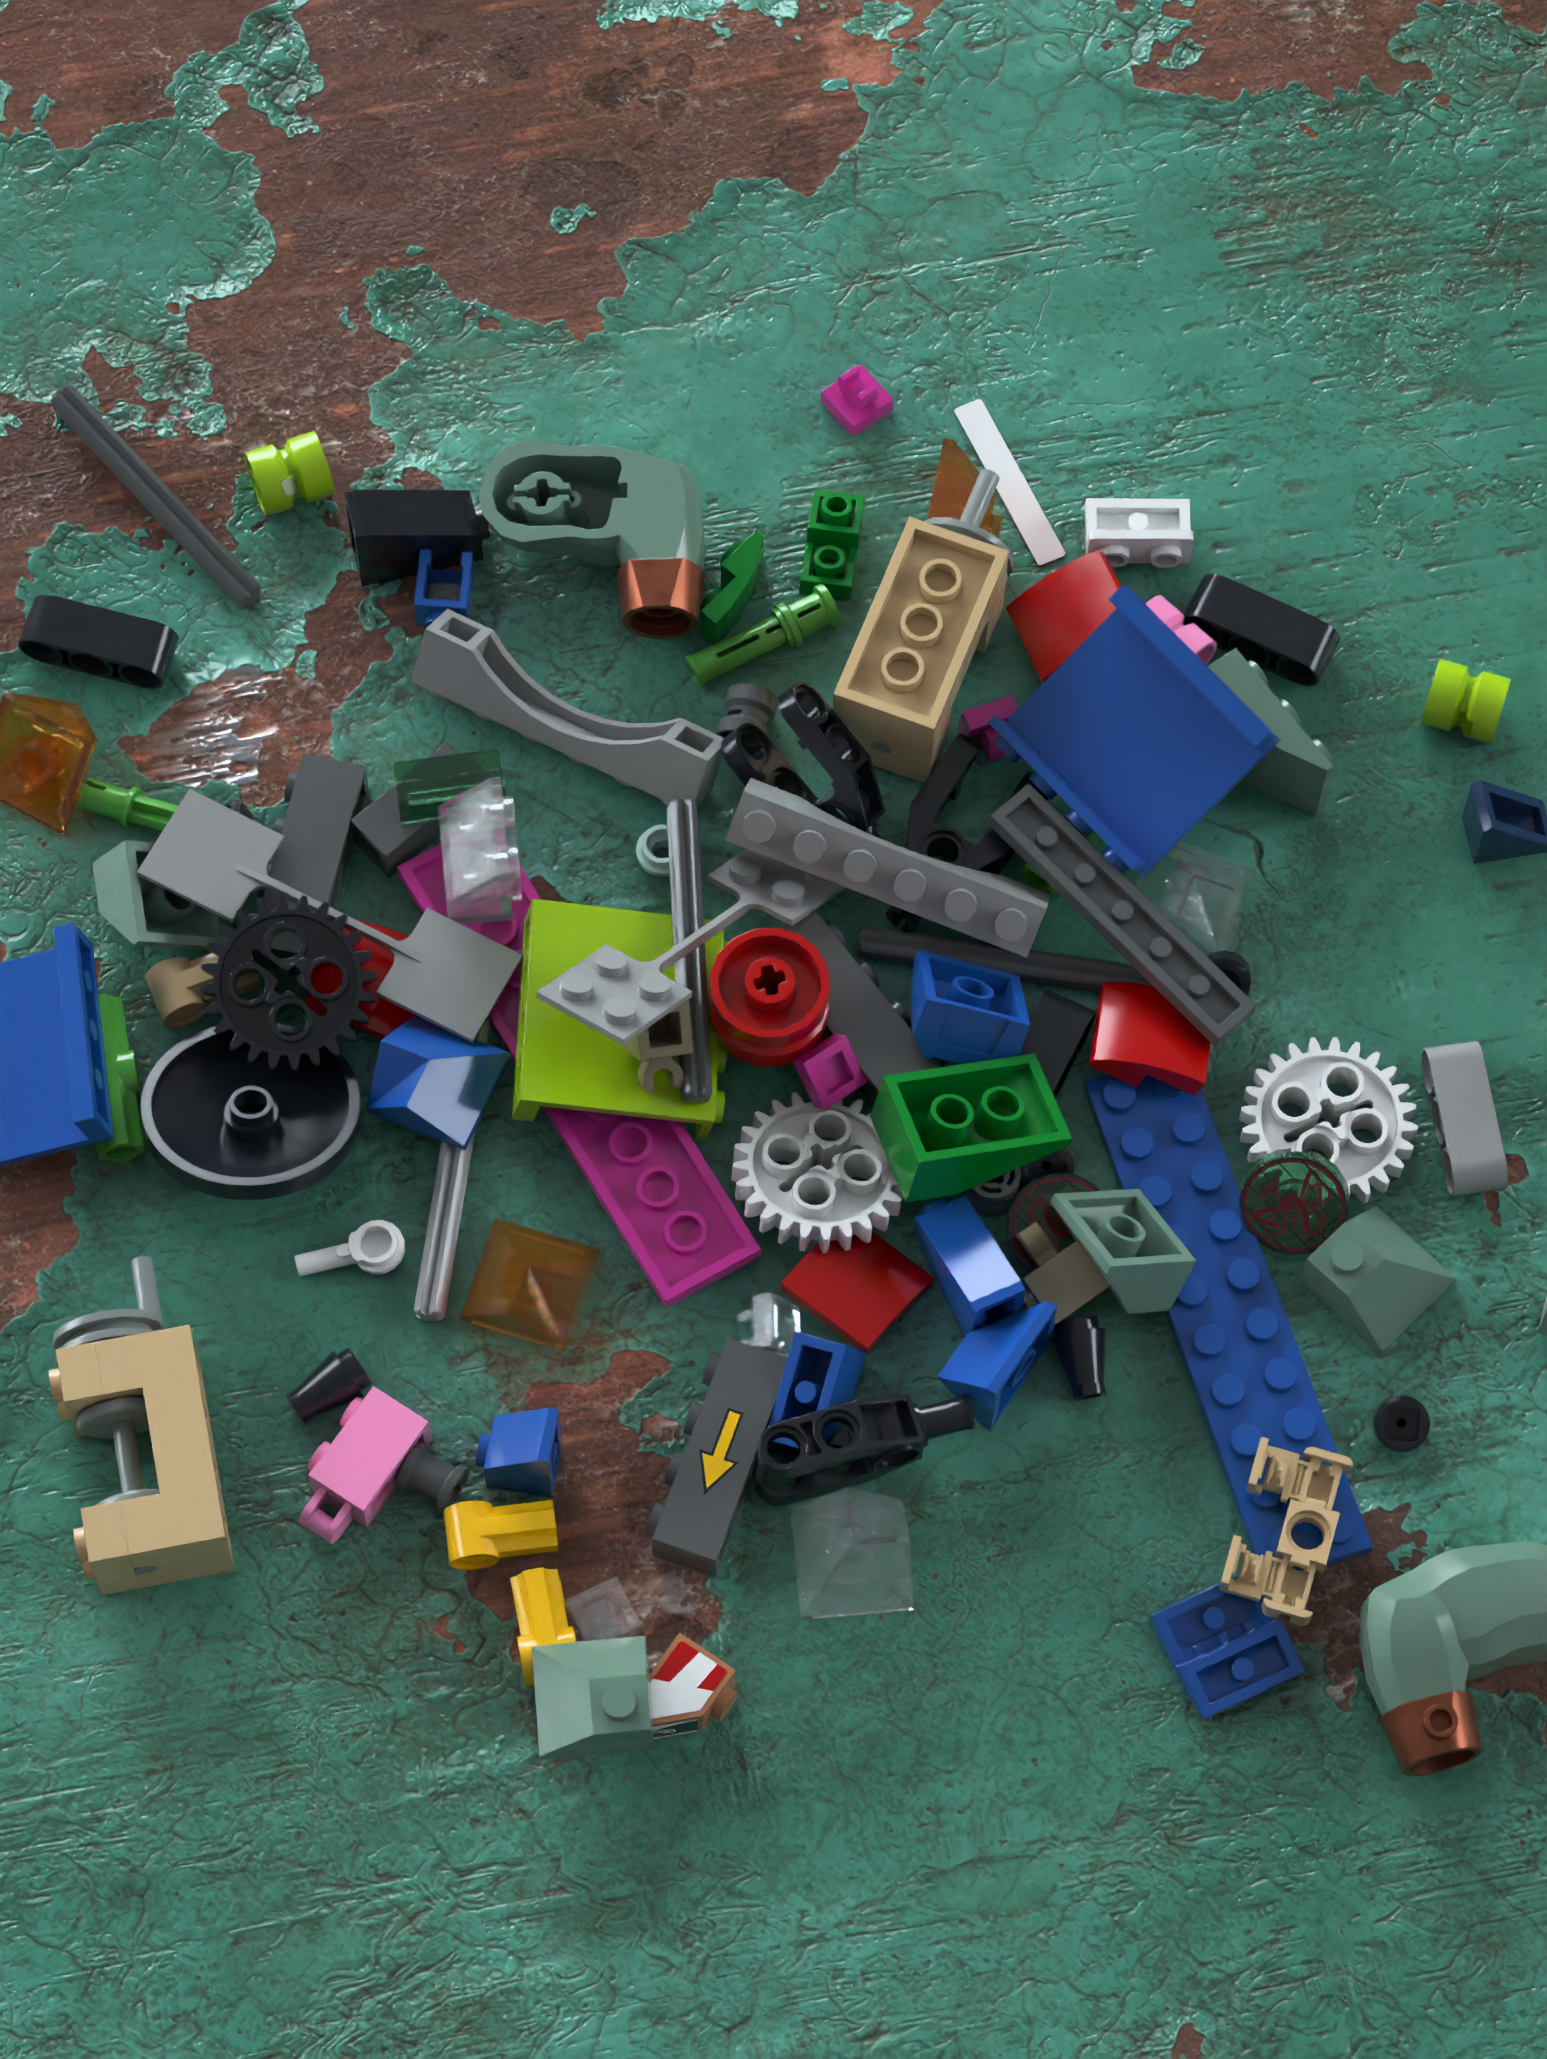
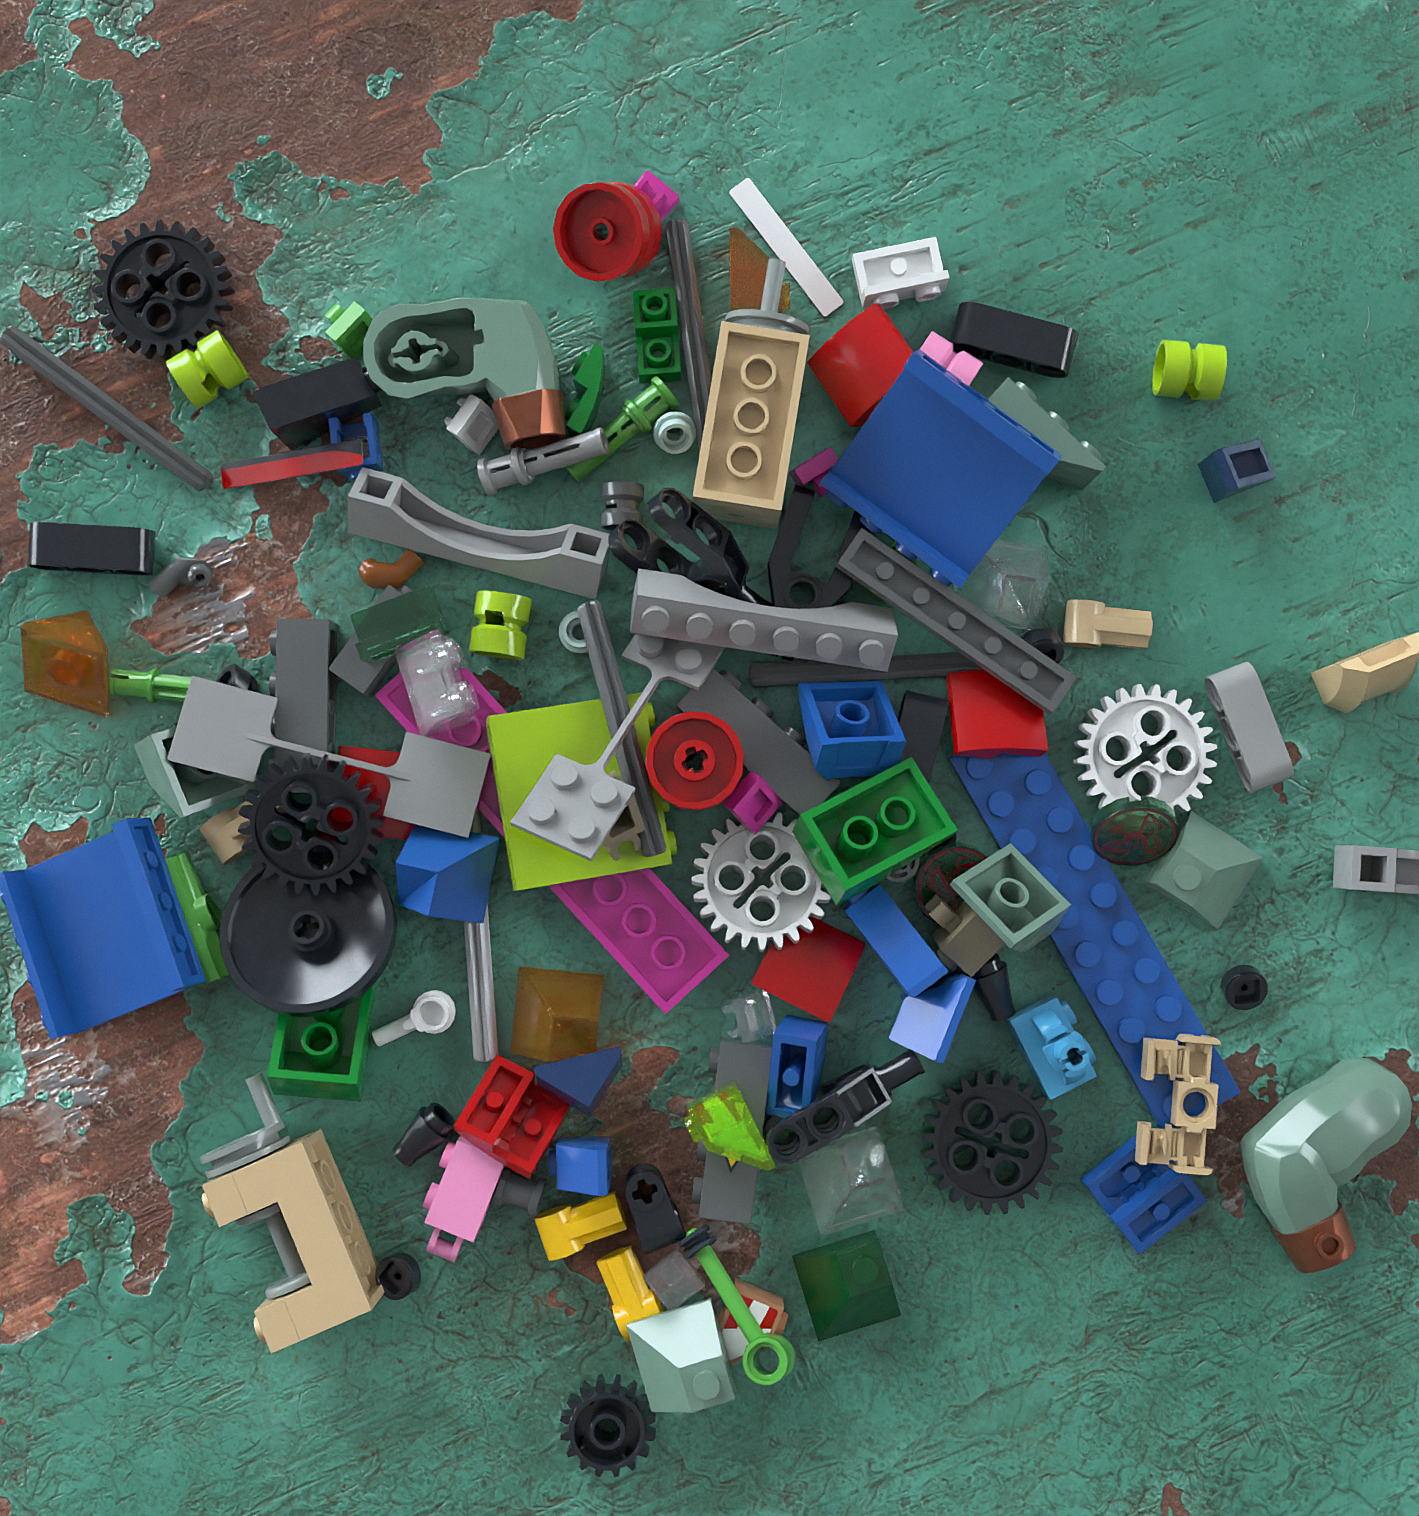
camera: 10 degrees left, 20 degrees up
none -> black gear [91,219,235,361]
none -> dark grey arm [148,557,213,598]
none -> red sticker [221,439,363,489]
none -> green slope [267,984,375,1102]
none -> bright green tile [324,301,372,359]
none -> dark orange arm [358,549,425,589]
none -> black tile [375,1252,421,1300]
none -> white tile [444,394,499,455]
none -> red slope [453,1055,572,1179]
none -> lime wheel [469,591,532,660]
none -> light grey pin [477,427,610,496]
none -> dark blue slope [534,1046,622,1117]
none -> red wheel [553,181,662,282]
none -> black gear [560,1374,656,1477]
none -> black piece [625,1163,686,1255]
none -> light aqua plate [653,412,696,454]
none -> dark grey axle [666,219,712,455]
none -> bright green piece [678,1224,795,1385]
none -> clear neon green slope [683,1080,776,1171]
none -> dark green slope [792,1230,901,1342]
none -> black gear [920,1070,1064,1215]
none -> dark azure brick [1005,994,1097,1100]
none -> tan piece [1063,600,1153,649]

